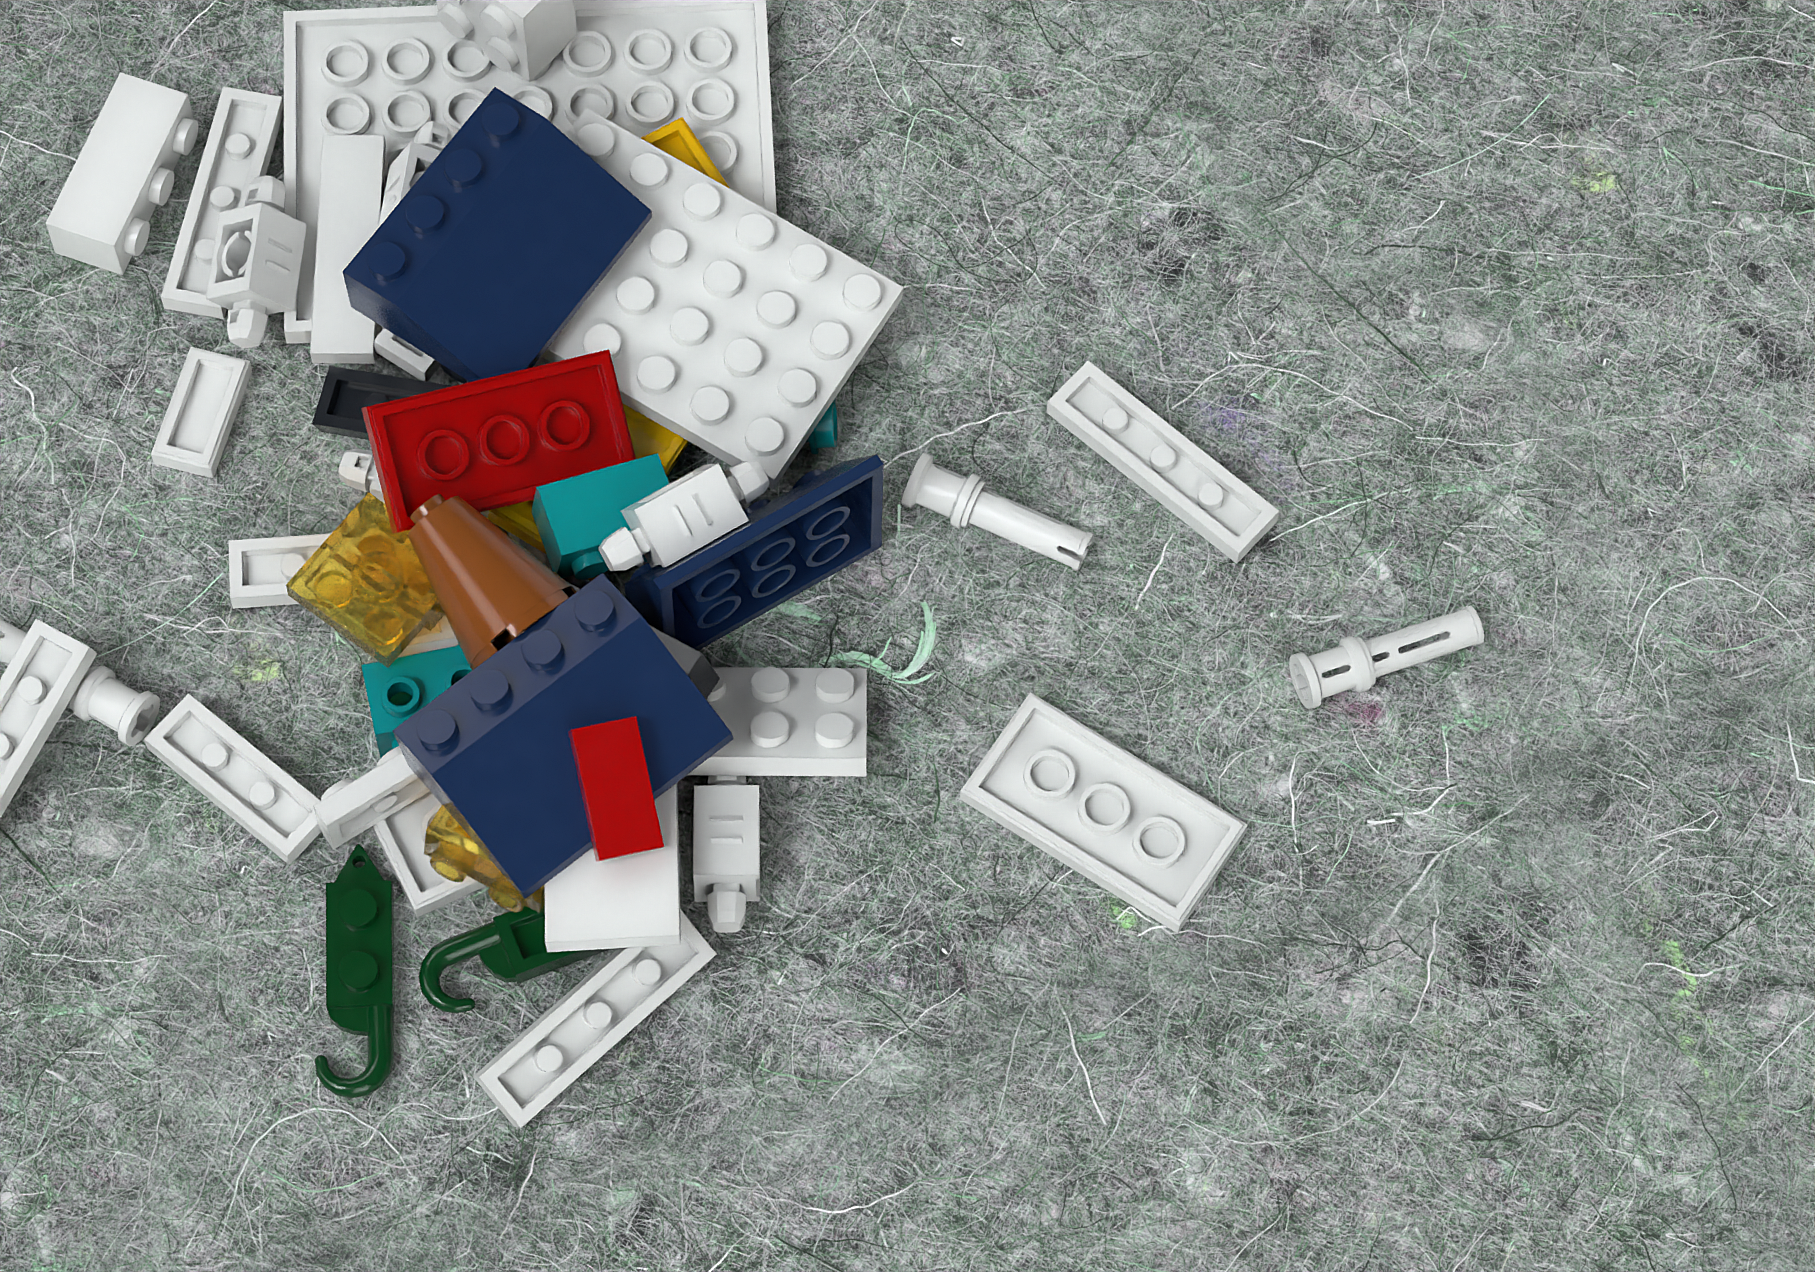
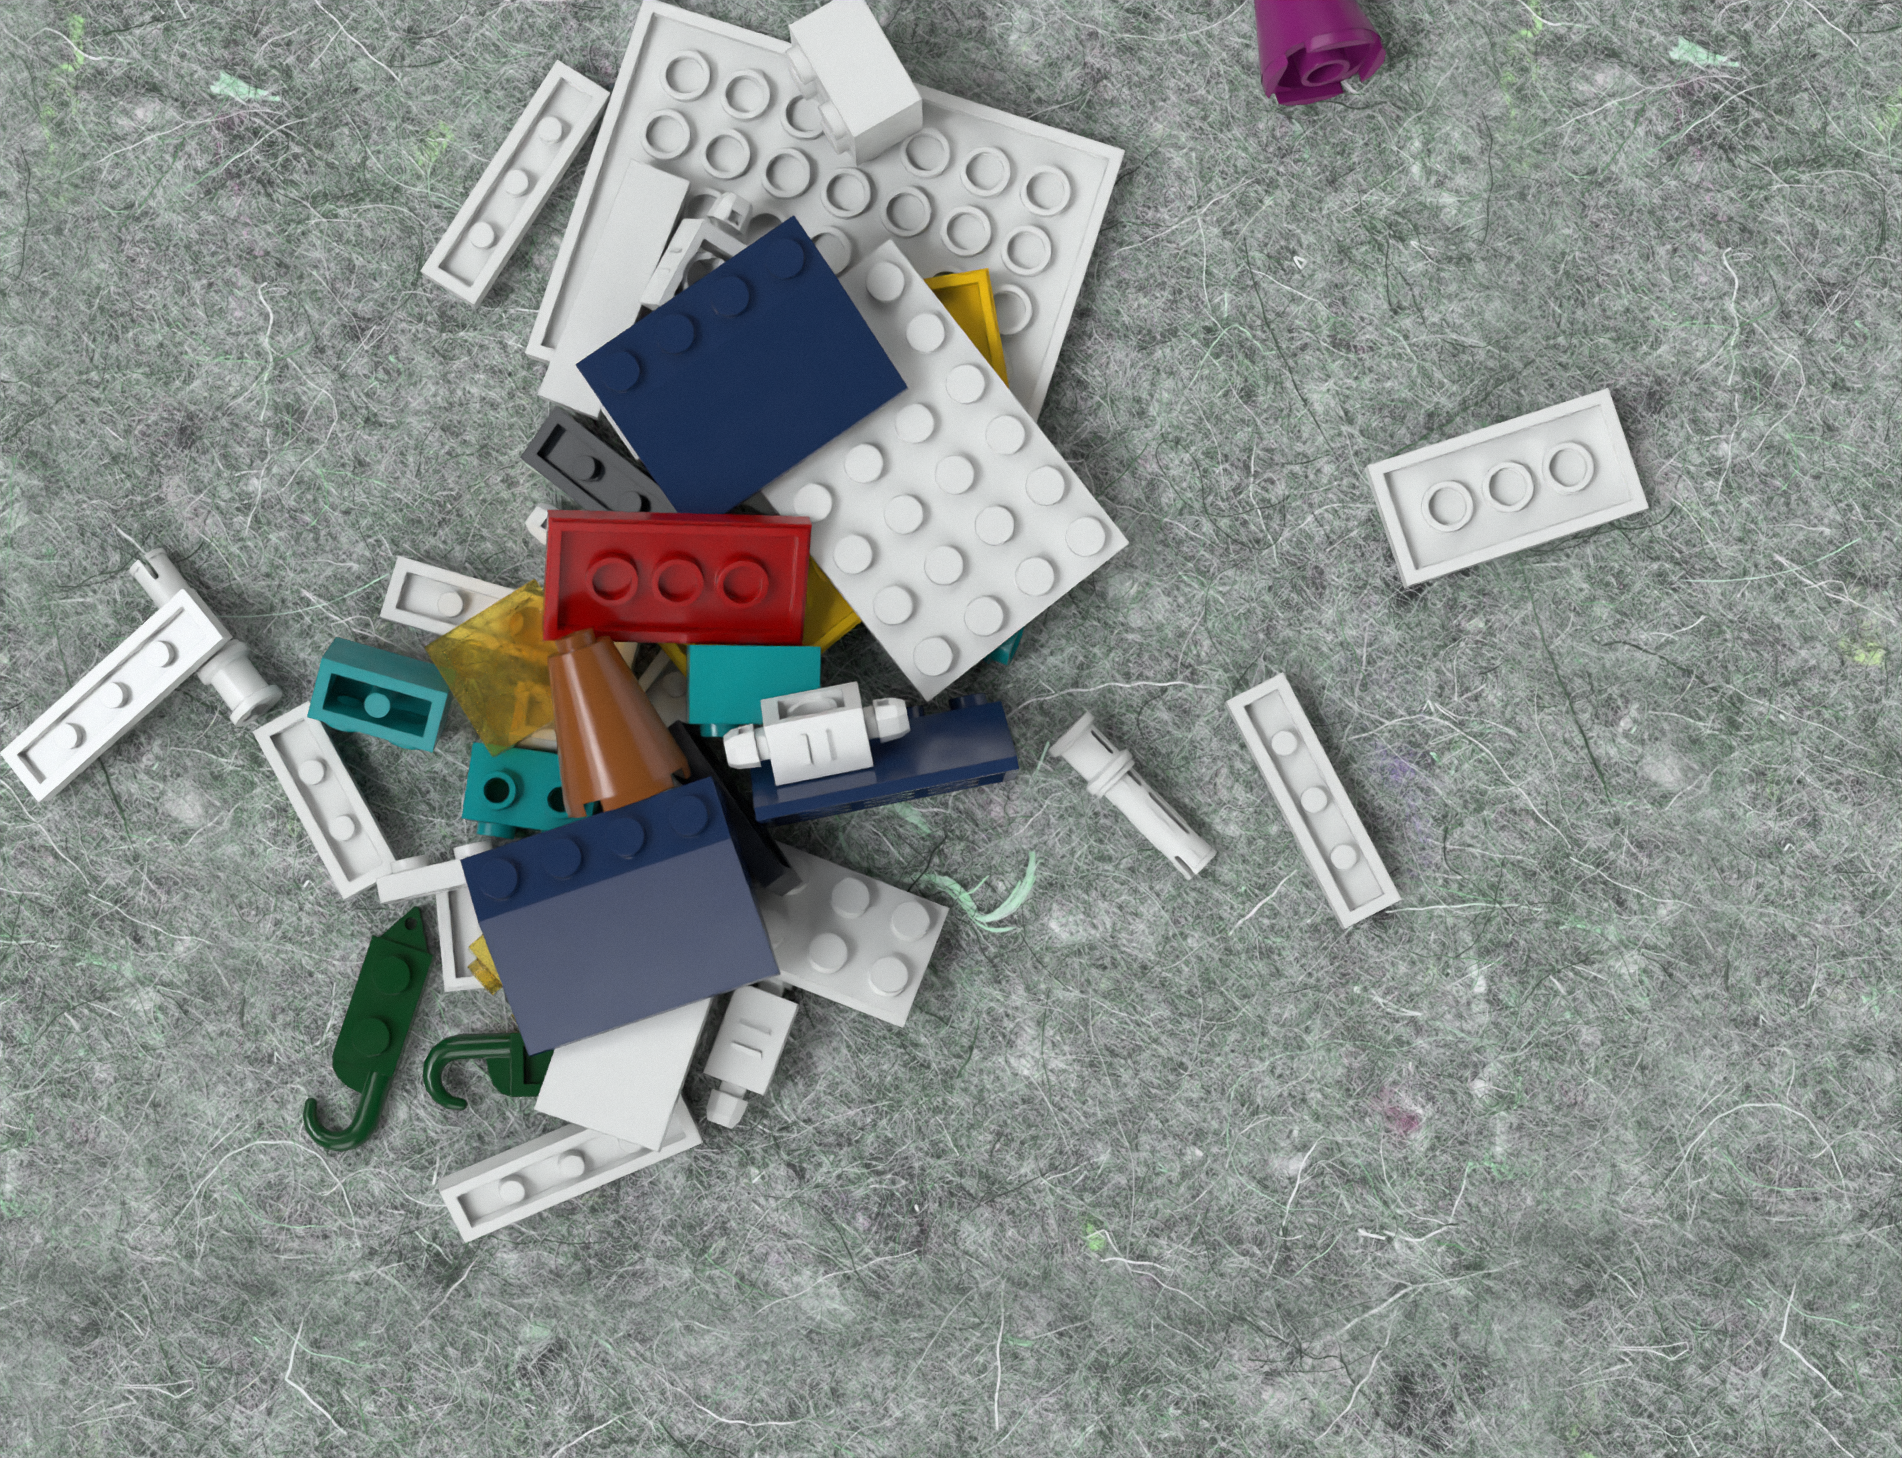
camera: 20 degrees right, 20 degrees up
white brick [46,72,198,275] -> none
white tile [151,347,252,478] -> none
white piece [206,175,307,348] -> none
red tile [568,716,664,862] -> none
white tile [960,692,1248,934] -> none
white pin [1289,606,1484,710] -> none
none -> teal brick [307,637,459,753]
none -> white plate [1365,388,1649,589]

